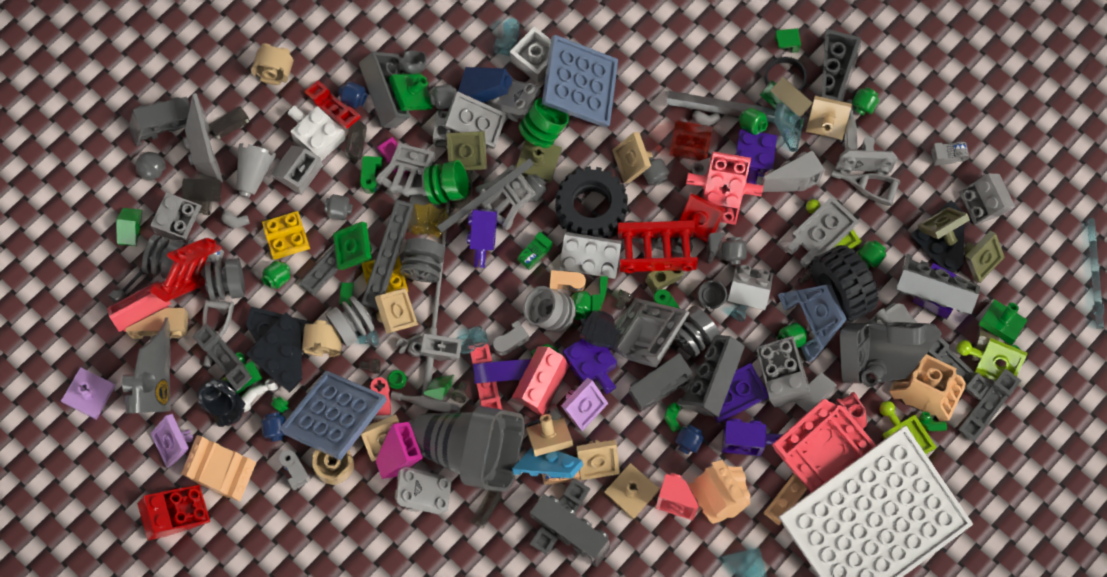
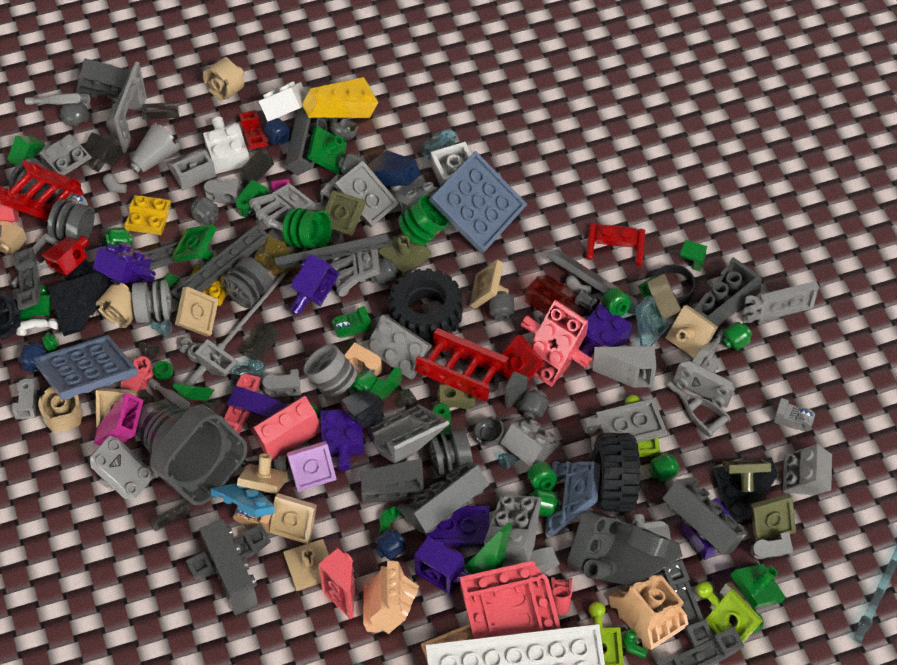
camera: 30 degrees right, 15 degrees down
none -> light grey piece [25,93,91,105]
none -> red torso [41,235,90,276]
none -> dark purple brick [93,242,156,283]
none -> clear smoke piece [138,389,154,406]
none -> light grey leg [204,178,241,204]
none -> clear smoke slope [239,323,280,362]
none -> white brick [259,81,307,121]
none -> yellow wedge [302,77,378,118]
none -> green slope [464,523,512,575]
none -> green head [527,462,557,490]
none -> dark grey bush [574,289,600,314]
none -> red plate [586,224,646,266]
none -> light grey tile [742,281,819,323]
none -> light grey leg [750,532,793,559]

